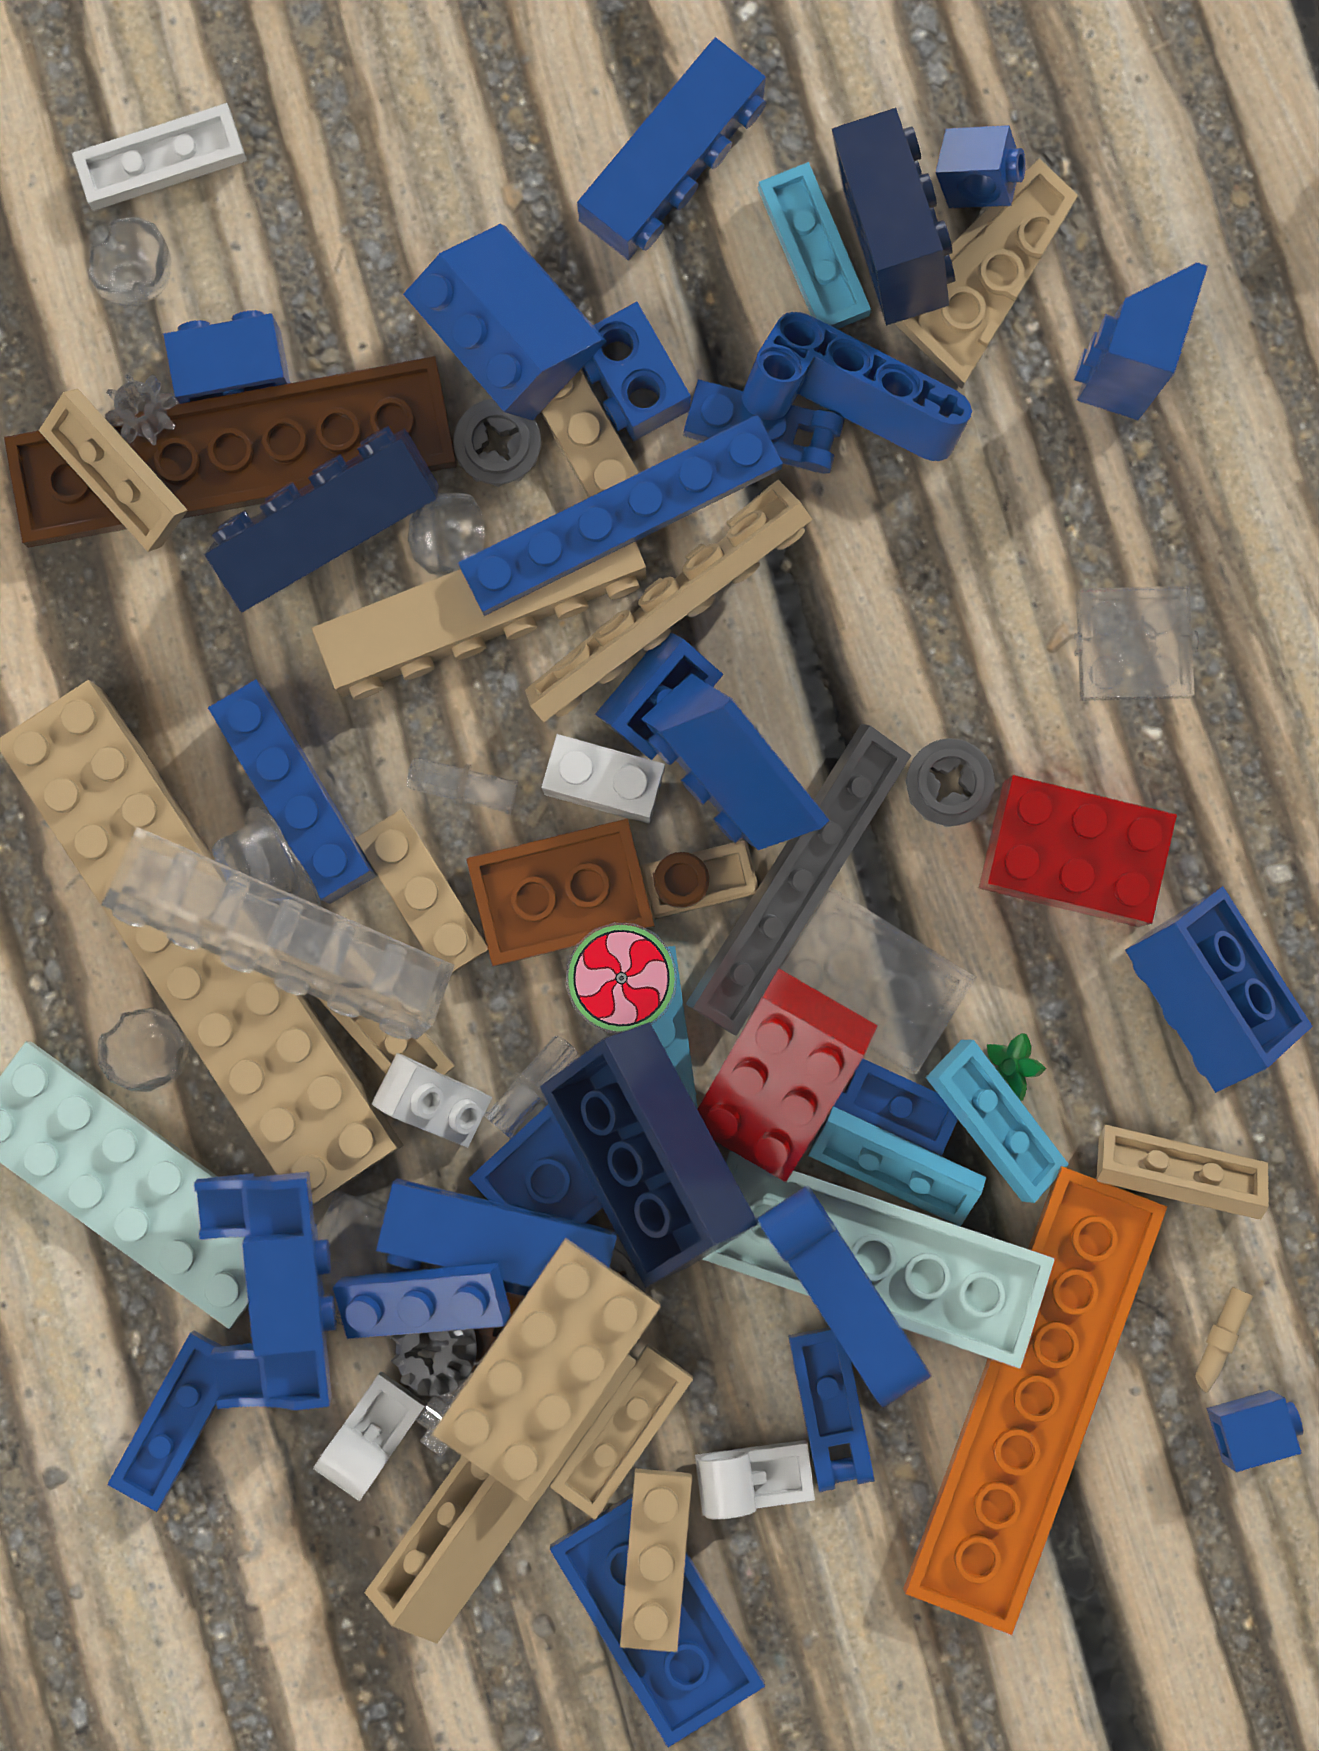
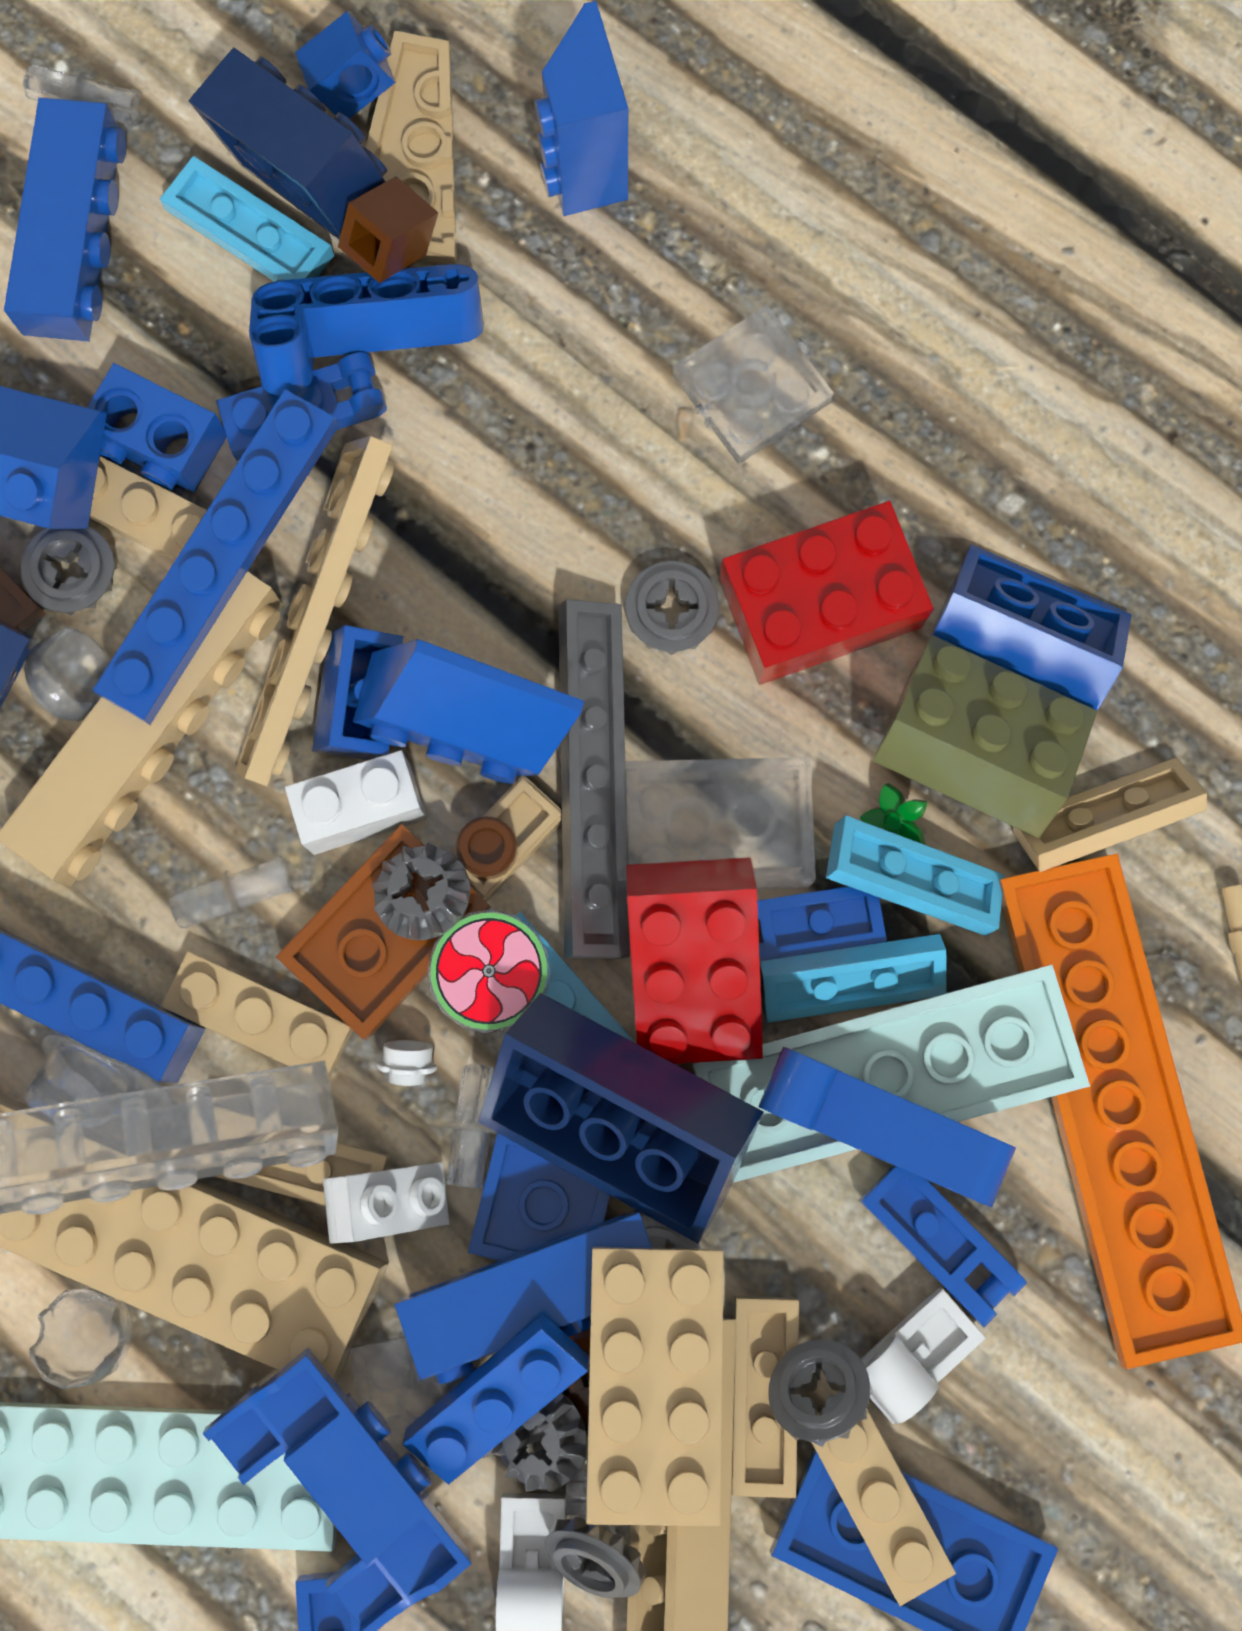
camera: 30 degrees left, 5 degrees down
none -> clear axle [23,65,141,128]
none -> reddish brown brick [338,176,439,283]
none -> flat silver gear [372,842,470,940]
none -> white plate [377,1040,437,1086]
none -> flat silver gear [545,1517,647,1598]
none -> flat silver gear [768,1340,873,1447]
none -> olive brick [873,635,1097,838]

